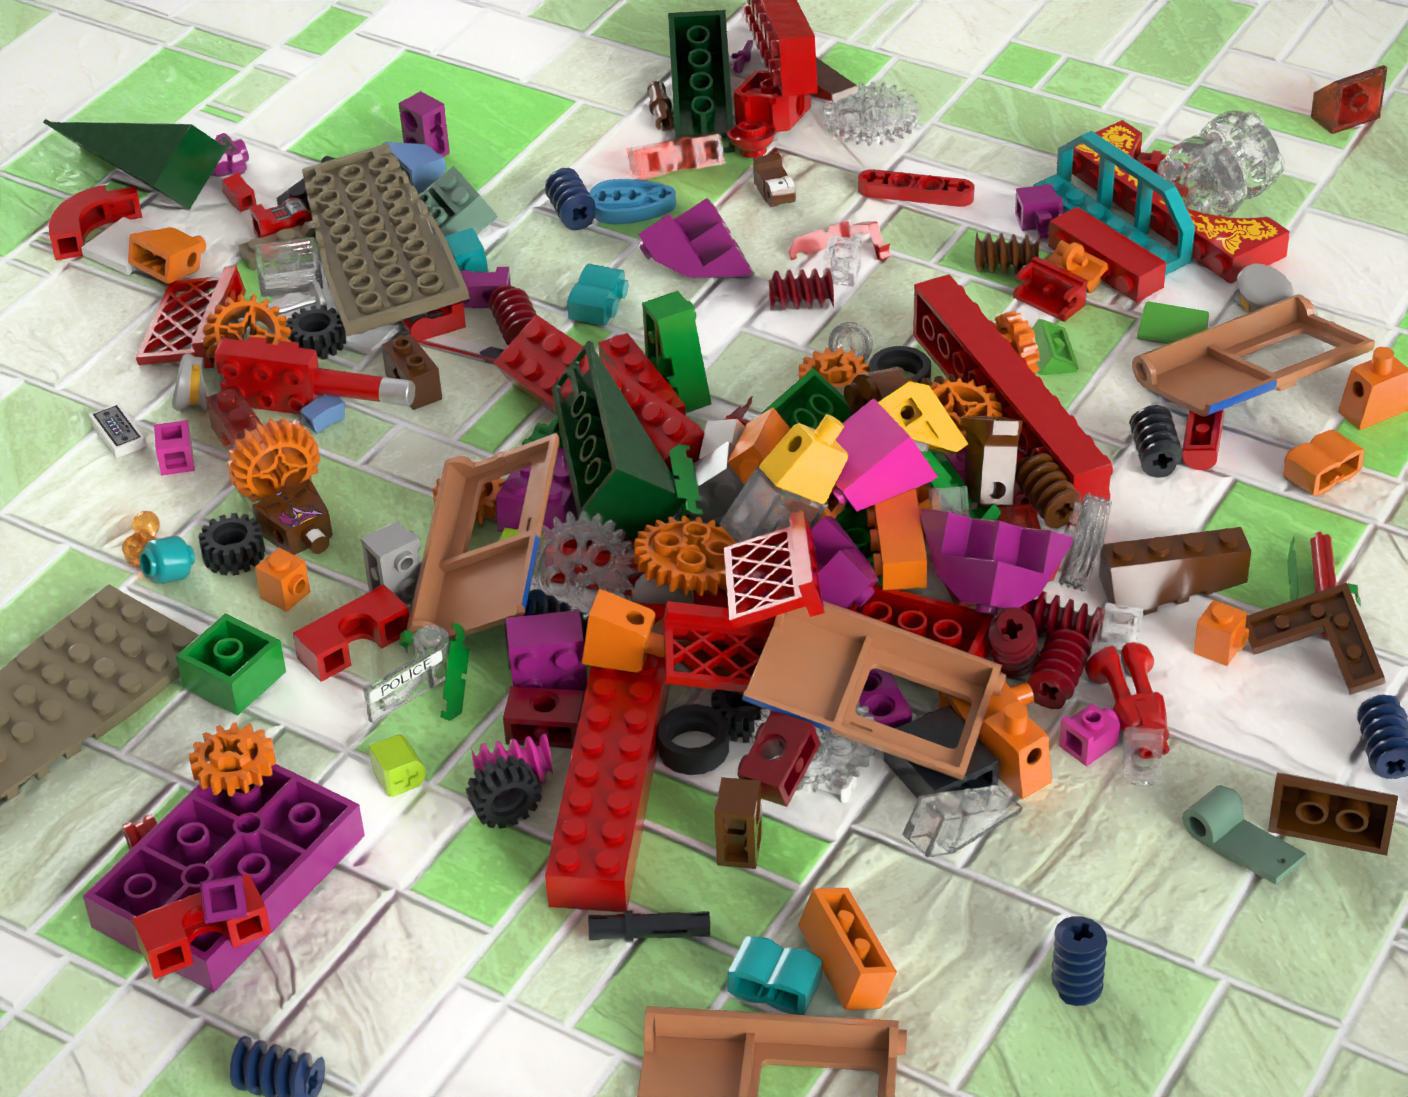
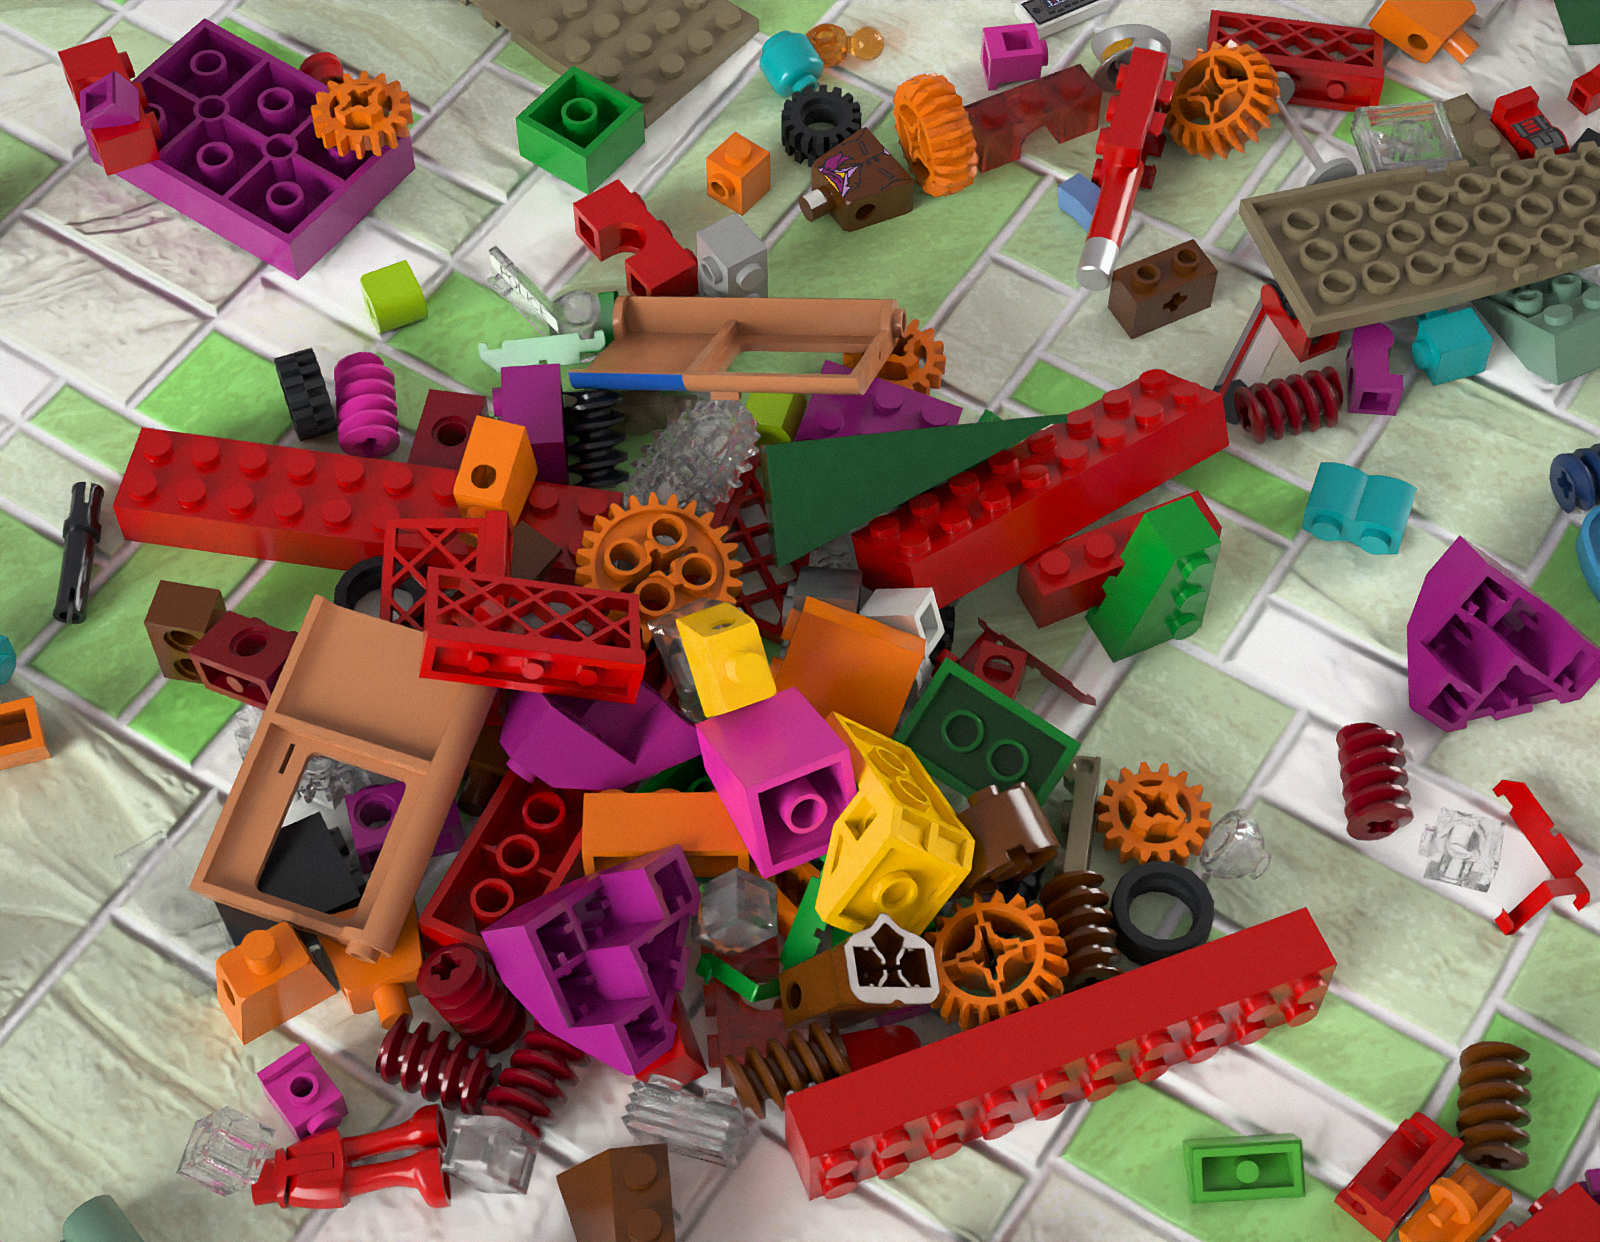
camera: 90 degrees right, 15 degrees up
black tyre [286,305,346,360] -> none
green piece [669,444,703,521] -> none
orange gear [994,311,1040,375] -> none

